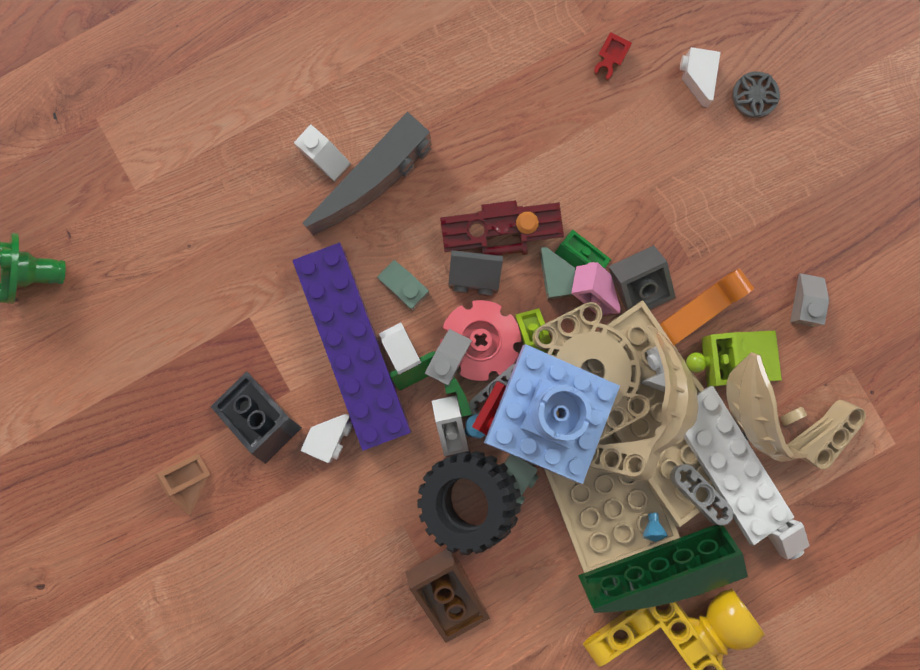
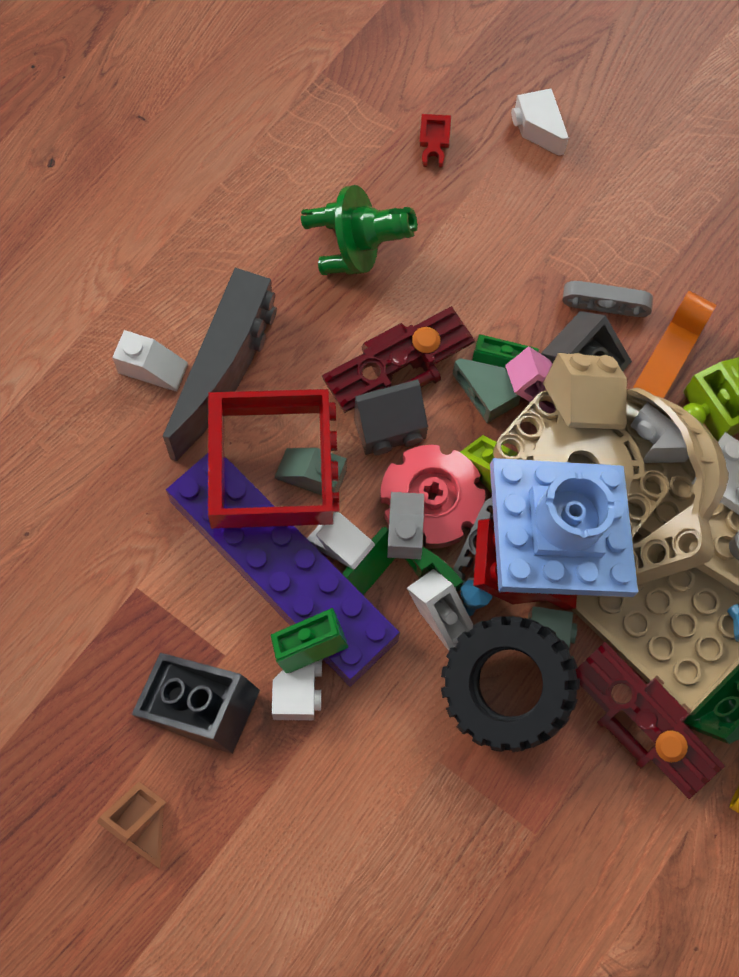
camera: 30 degrees left, 15 degrees down
reddish brown slope [406,549,490,643] -> none
dark grey wheel [732,71,780,118] -> none
none -> red window [208,389,340,529]
none -> green slope [270,608,348,673]
none -> green piece [301,185,418,276]
none -> tan slope [543,353,627,430]
none -> light grey beam [562,281,653,317]
none -> dark red piece [576,642,725,799]

